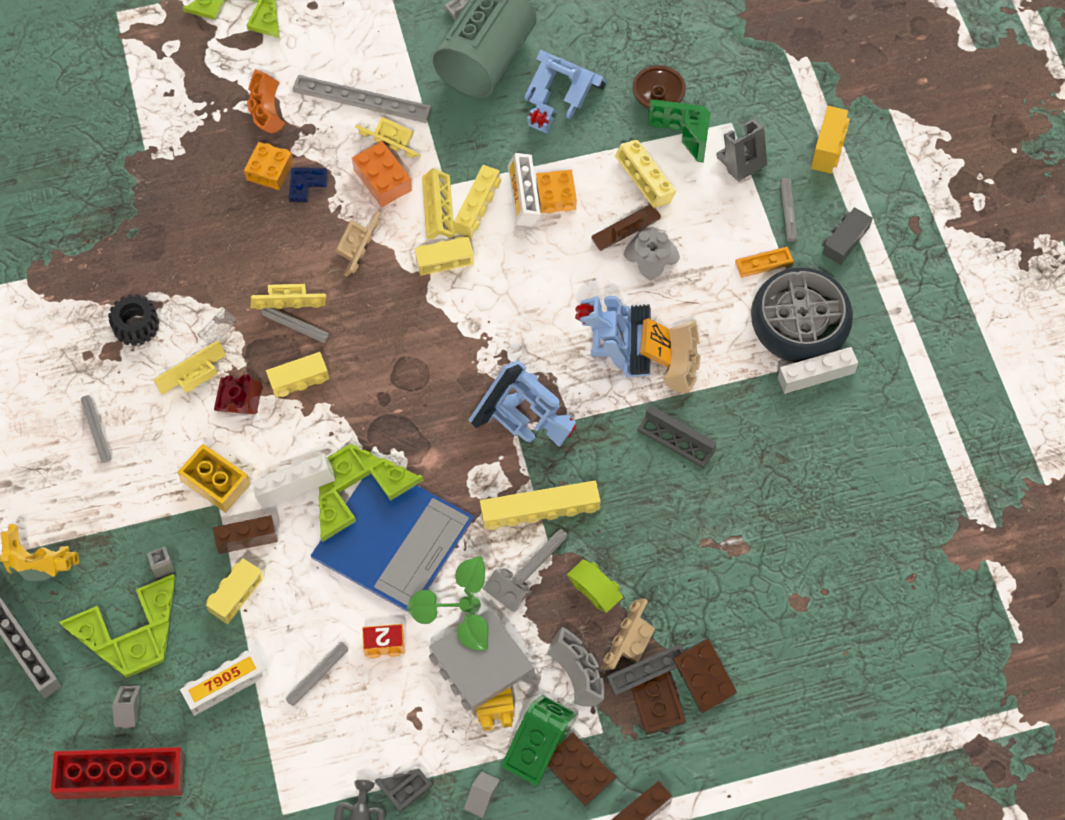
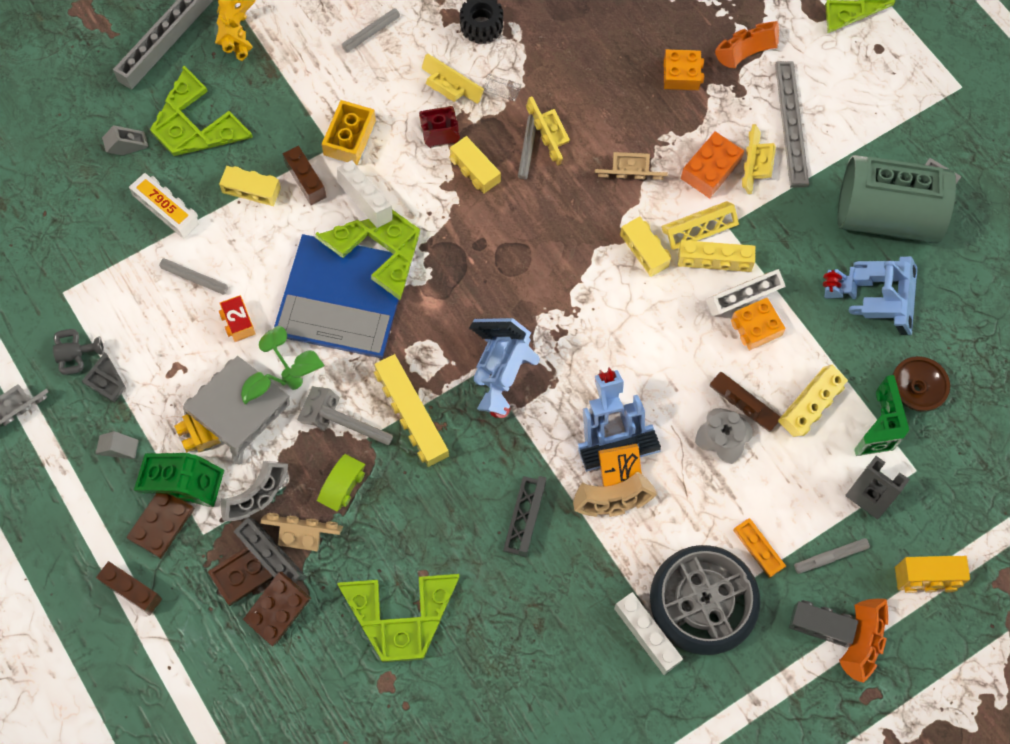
camera: 70 degrees right, 5 degrees up
red brick [50,747,184,800] -> none
light grey slope [147,546,176,580] -> none
clear blue plate [289,168,328,202] -> none
none -> lime wing [337,574,459,662]
none -> orange brick [839,599,888,683]

